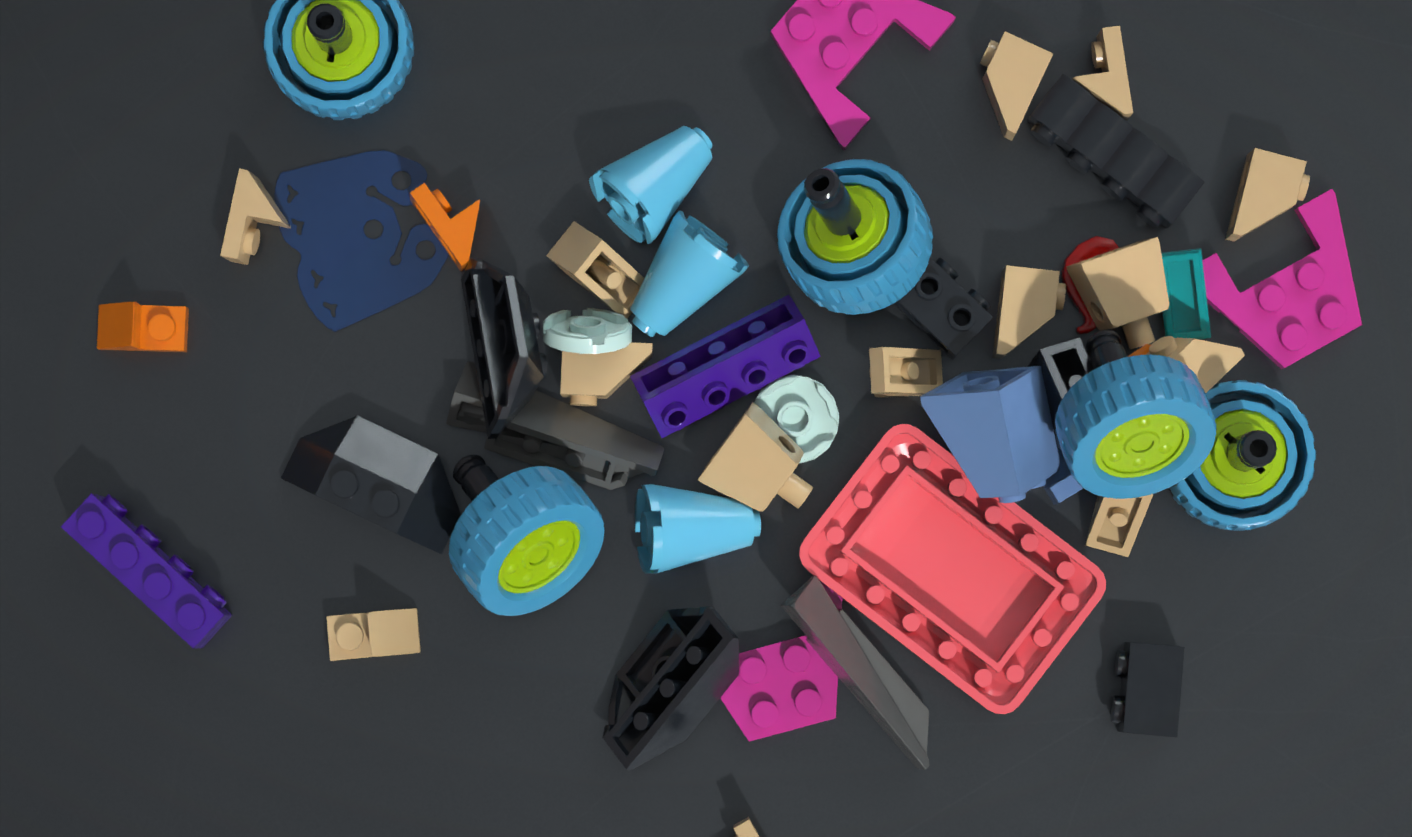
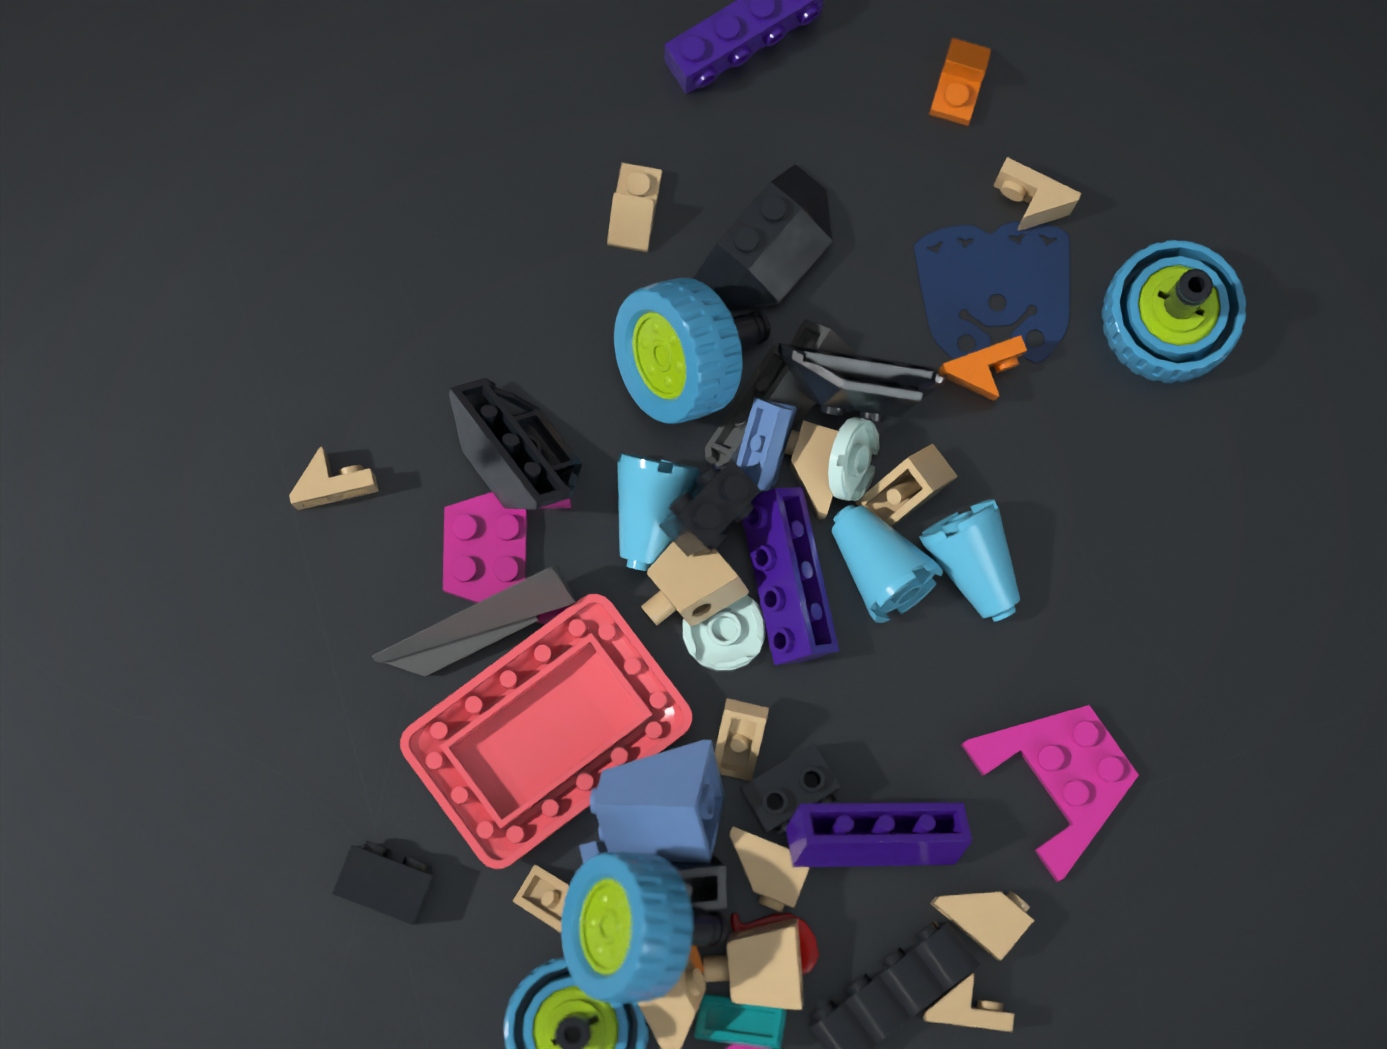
camera: 100 degrees right, 5 degrees down
dark azure wheel [777,159,933,315] -> none
none -> black brick [658,460,761,557]
none -> medium blue panel [736,397,797,491]
none -> dark purple brick [786,802,972,867]

